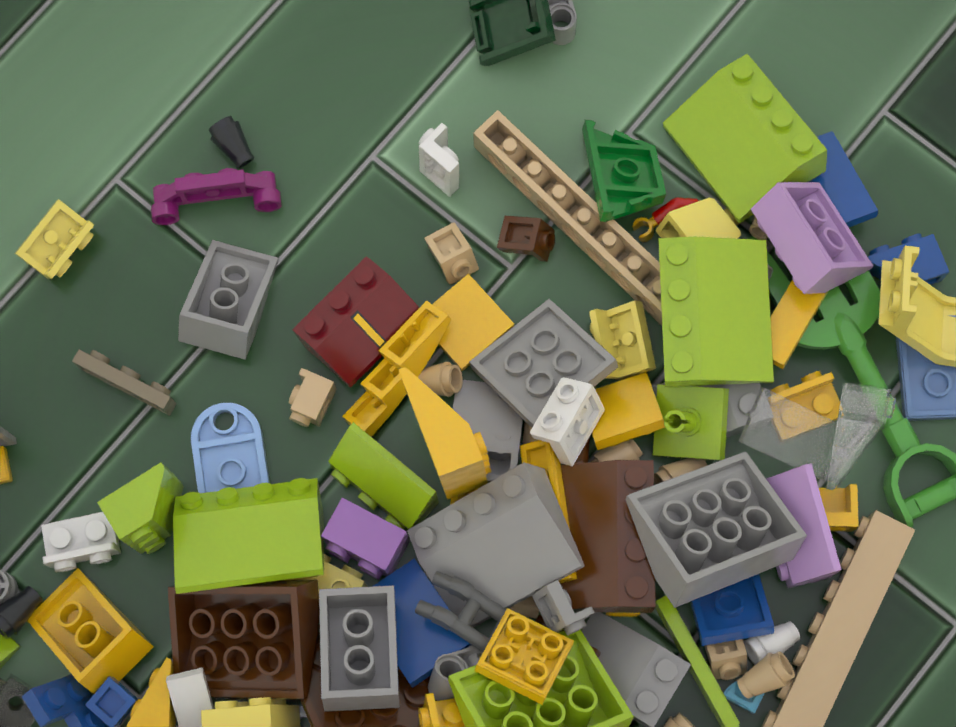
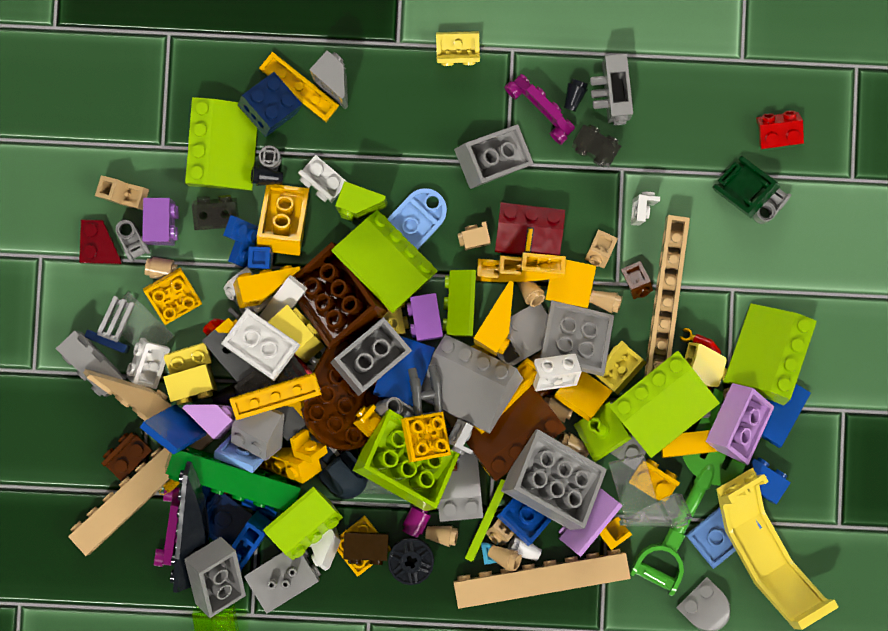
camera: 50 degrees right, 10 degrees up
dark tan plate [72,349,176,416] -> none
green wing [582,119,666,222] -> none
none -> clear smoke brick [572,124,621,168]
none -> tan cone [589,290,623,313]
none -> light grey piece [590,54,633,125]

